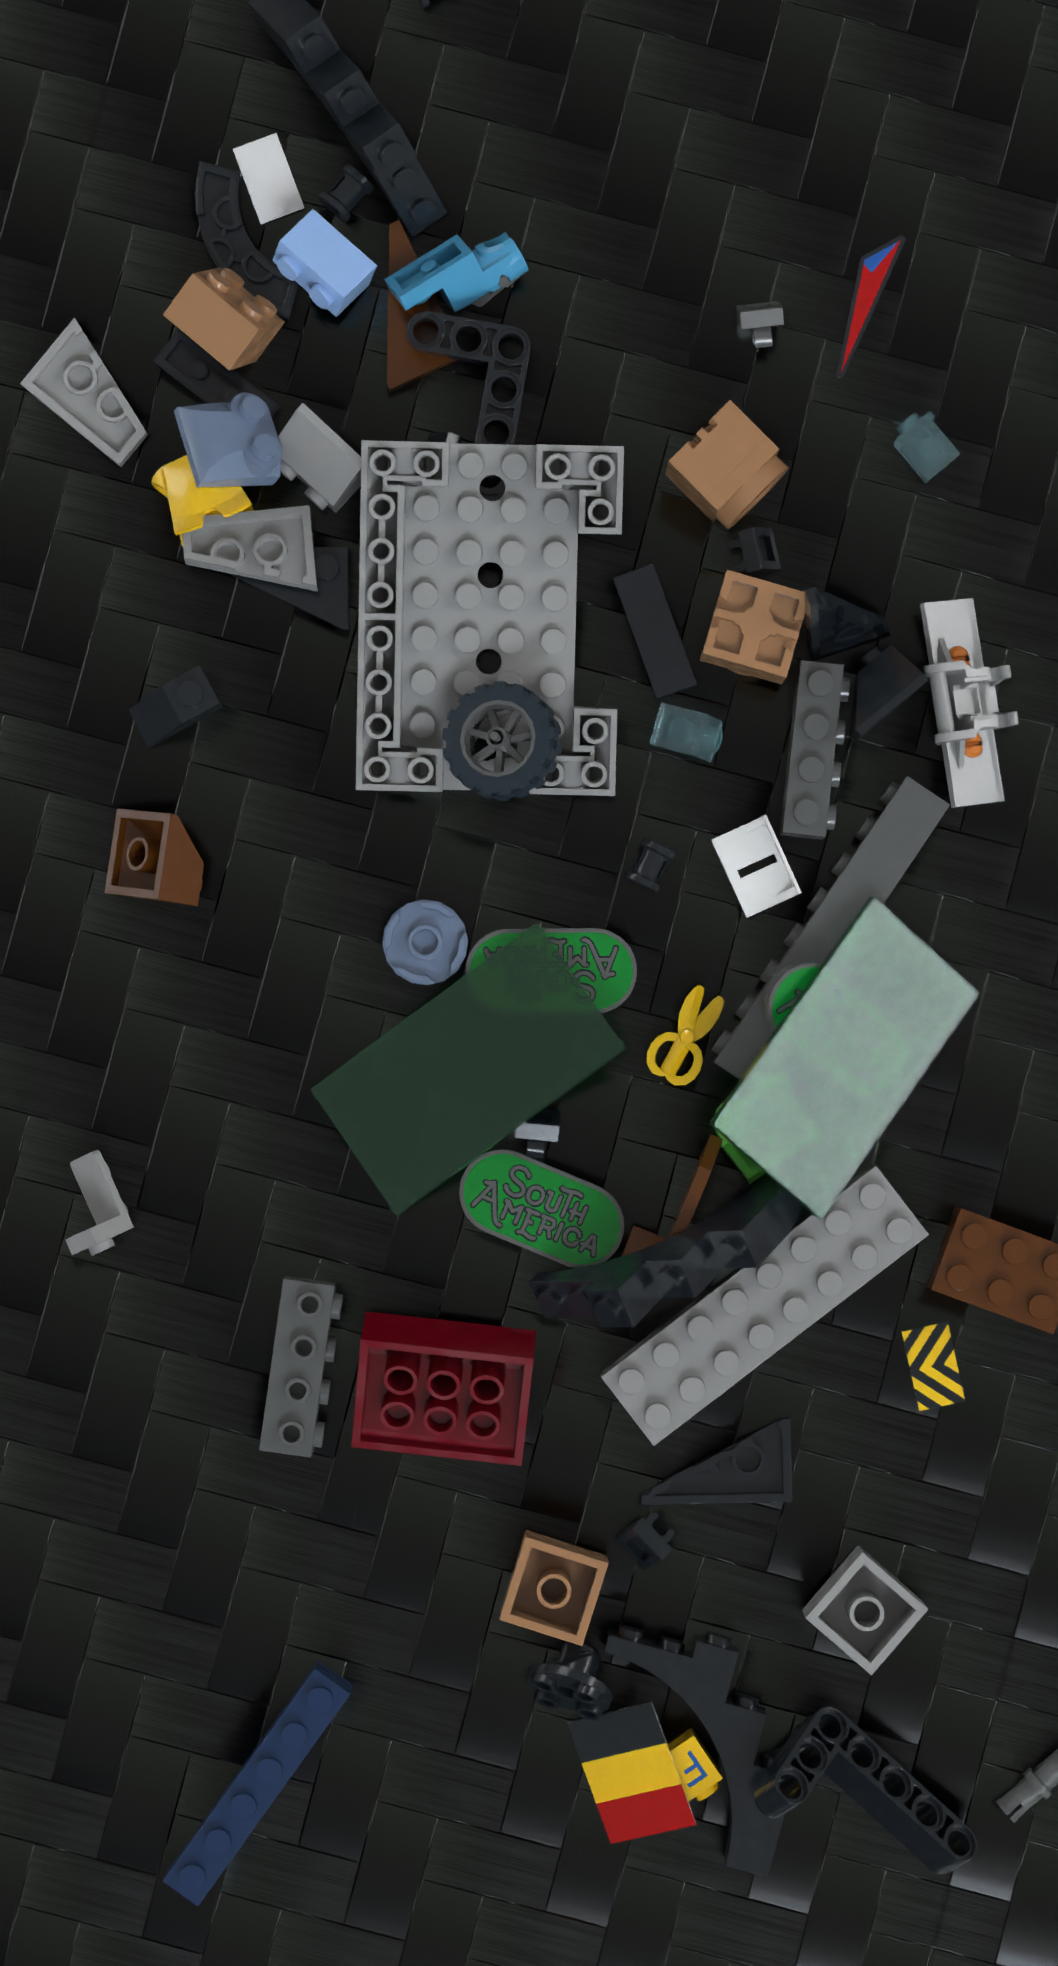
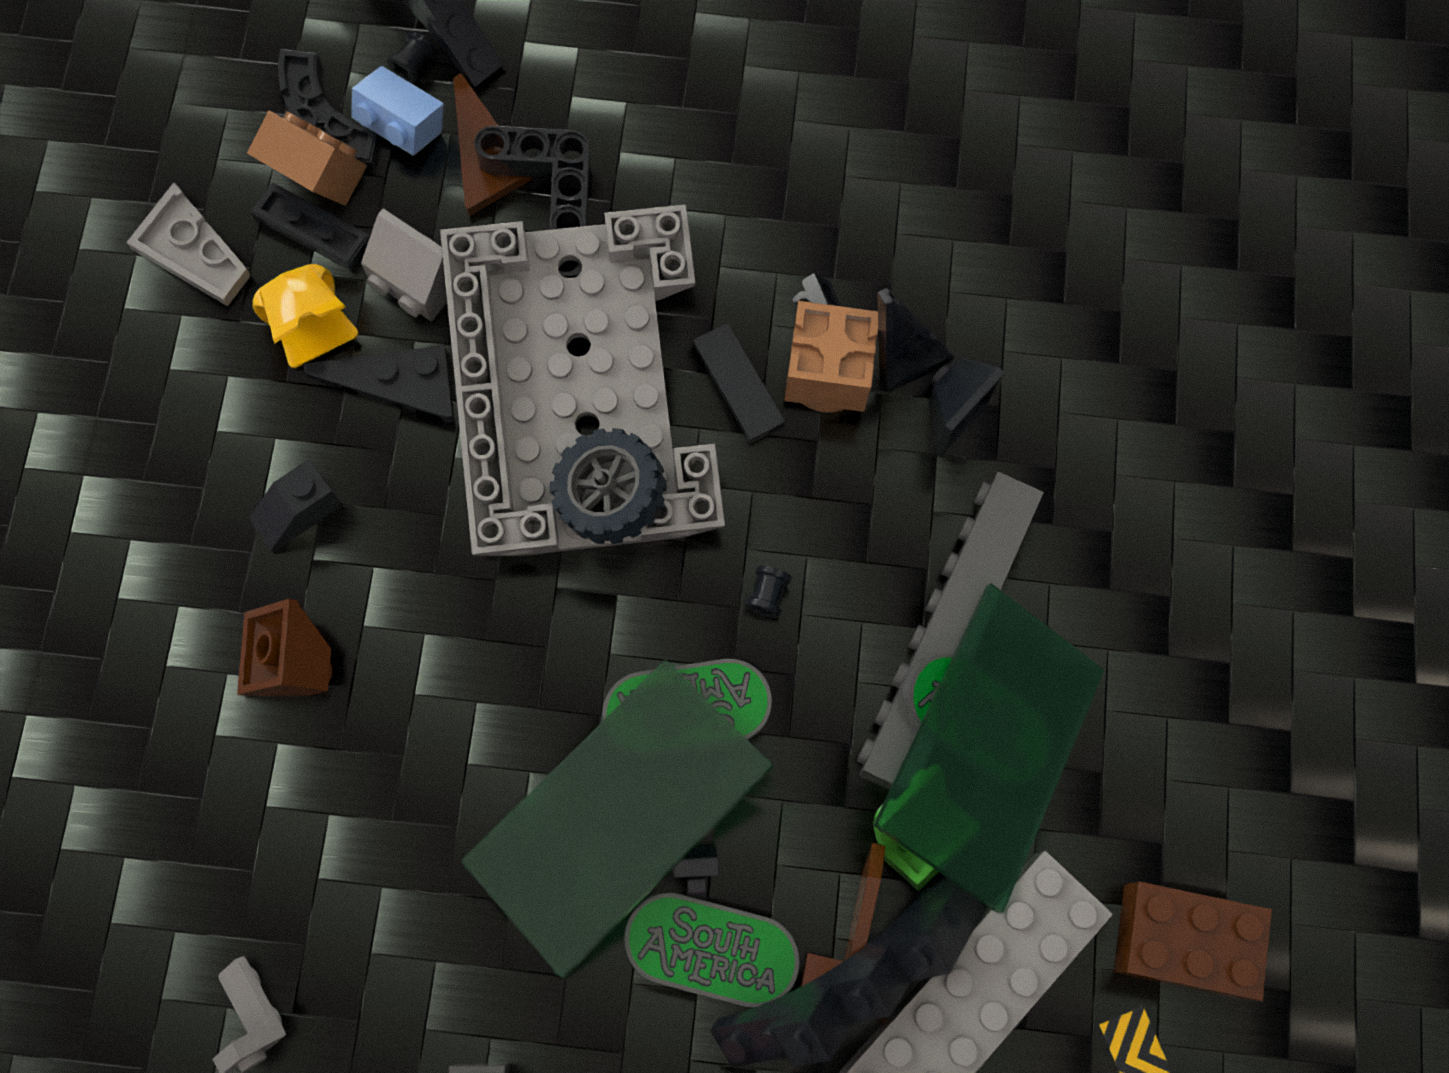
camera: 20 degrees left, 15 degrees down
sand blue slope [174,393,282,488] -> none
light grey wing [182,505,318,592] -> none
white sticker [233,133,305,224] -> none
sand blue tile [382,899,468,985] -> none
dark azure plate [384,232,529,312] -> none
yellow piece [646,985,724,1086] -> none
clear light blue bracket [650,703,723,762] -> none
medium nougat piece [665,400,789,530] -> none
white piece [711,815,802,918] -> none
dark grey tile [736,301,784,348] -> none
dark grey brick [779,660,850,840] -> none
sticker [836,235,905,378] -> none
clear light blue bracket [893,411,960,483] -> none
light grey piece [920,598,1019,808] -> none

